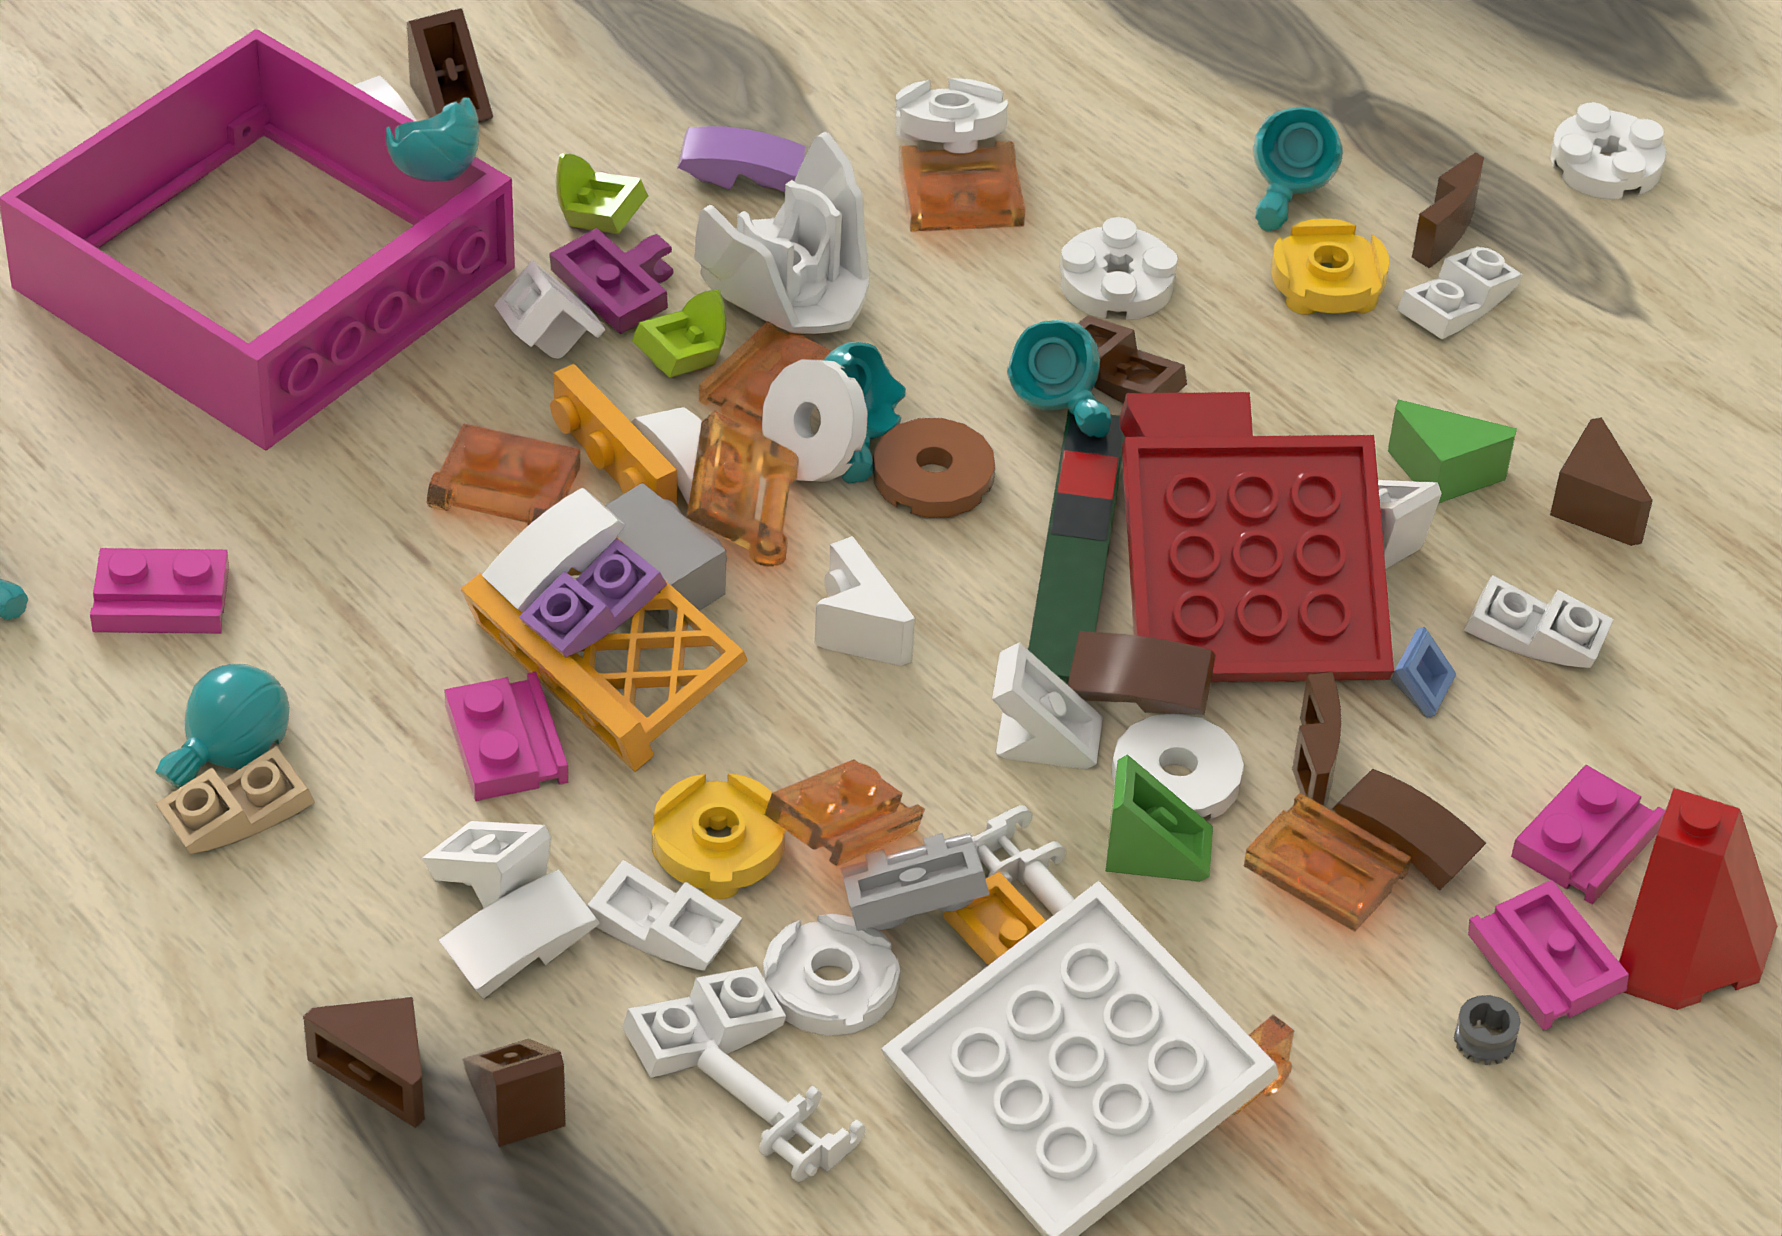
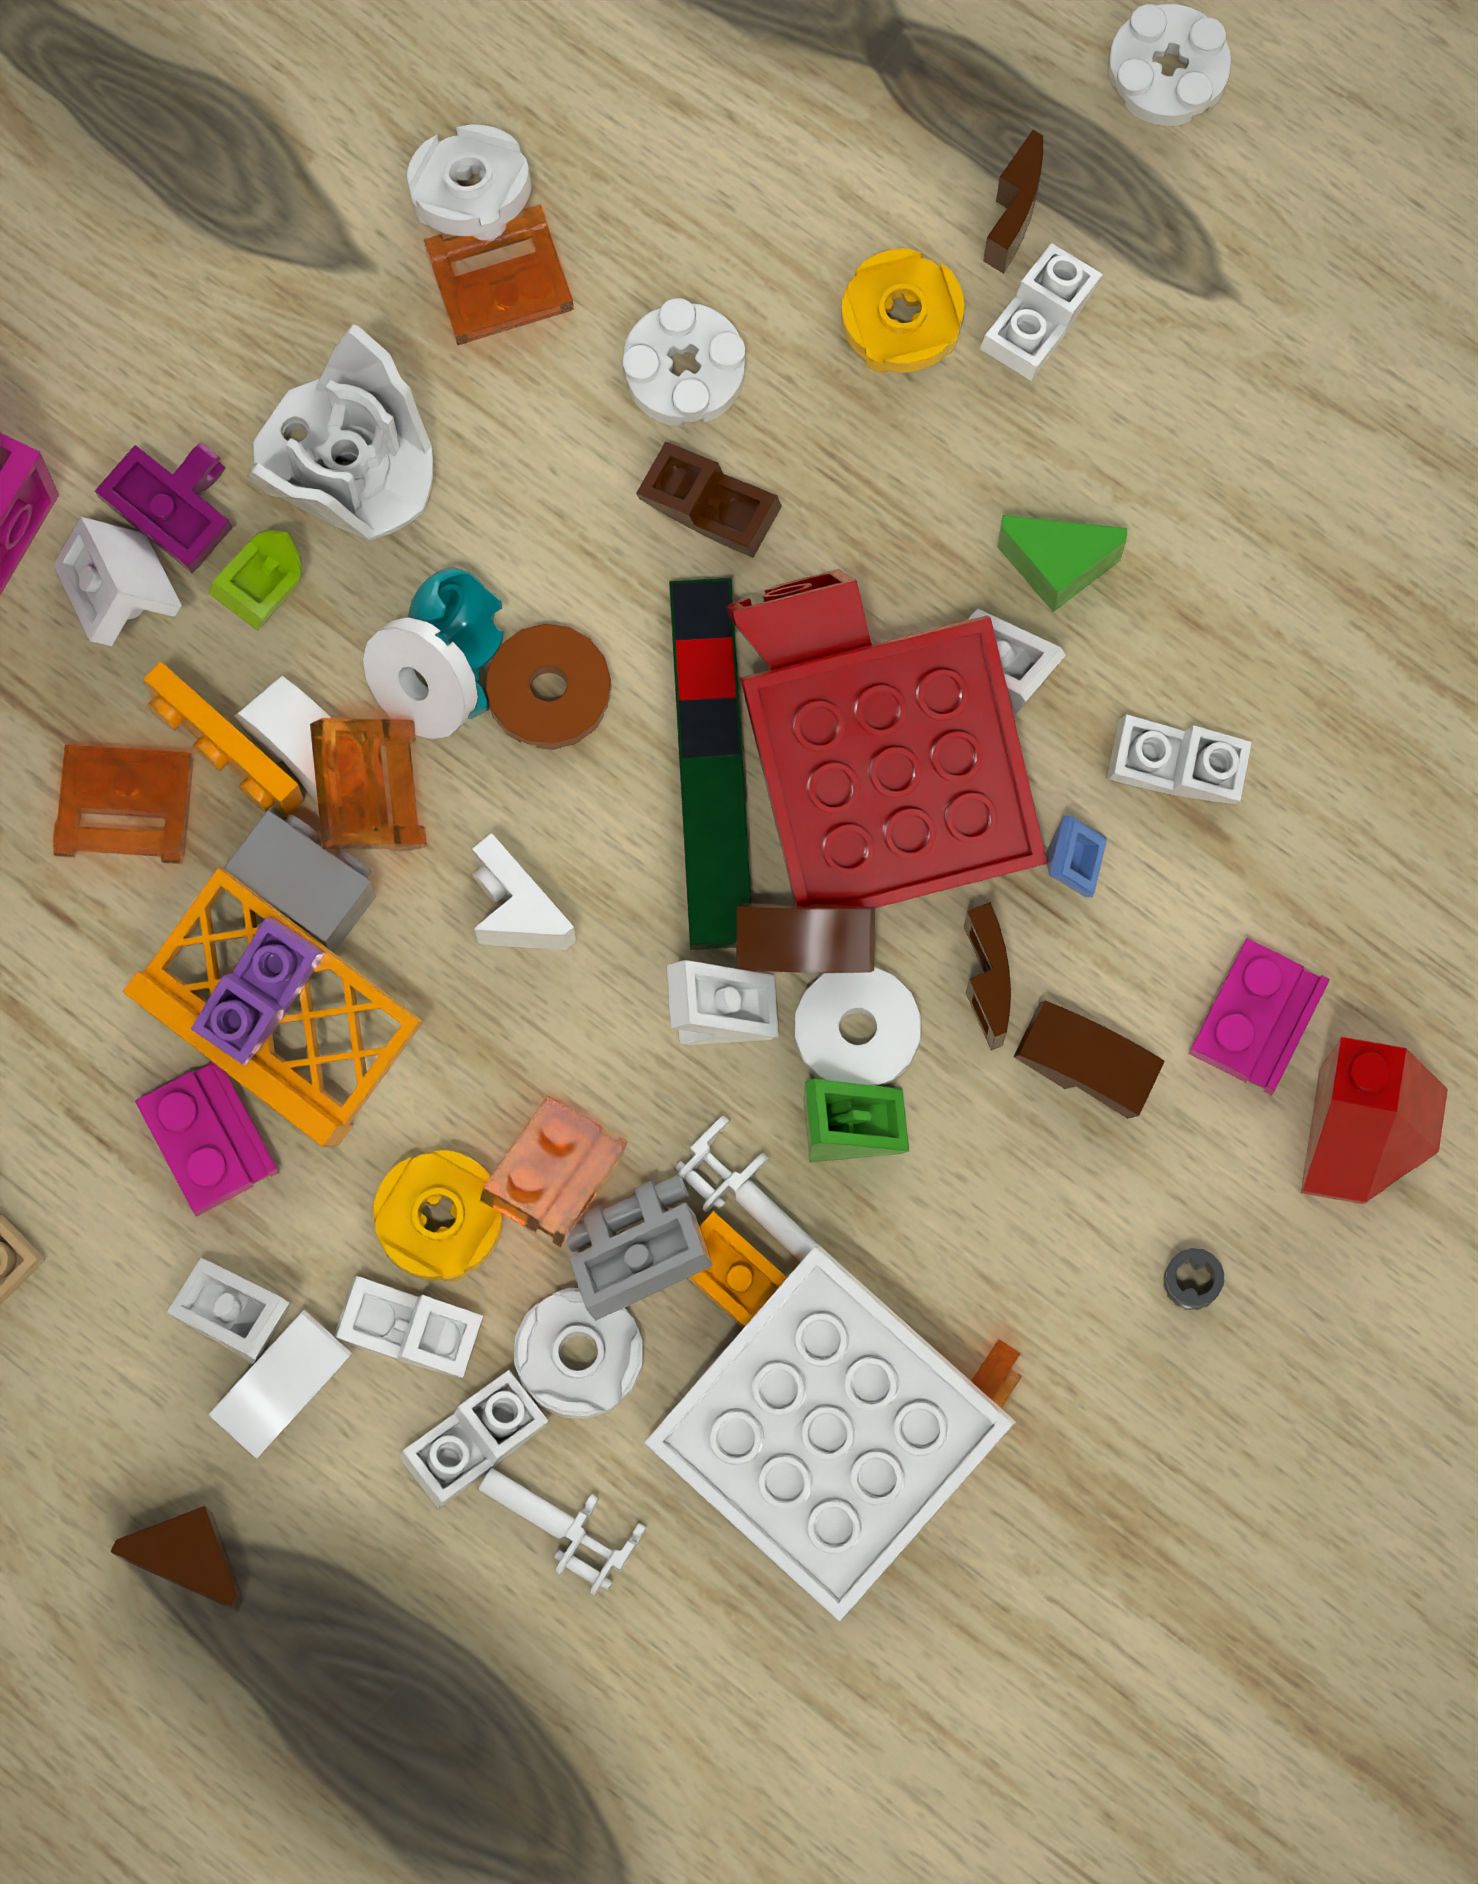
camera: 10 degrees left, 30 degrees up
reddish brown slope [462,1038,566,1147] -> none
white slope [482,488,626,612] -> none
lime plate [555,153,648,234] -> none
medium lavender slope [678,126,806,192] -> none
clear orange plate [699,321,831,435] -> none
teal hair [1007,320,1112,437] -> none
clear orange plate [1244,793,1411,932] -> none
teal hair [1253,107,1343,231] -> none
dark pink plate [1468,879,1629,1031] -> none
reddish brown slope [1550,417,1653,546] -> none

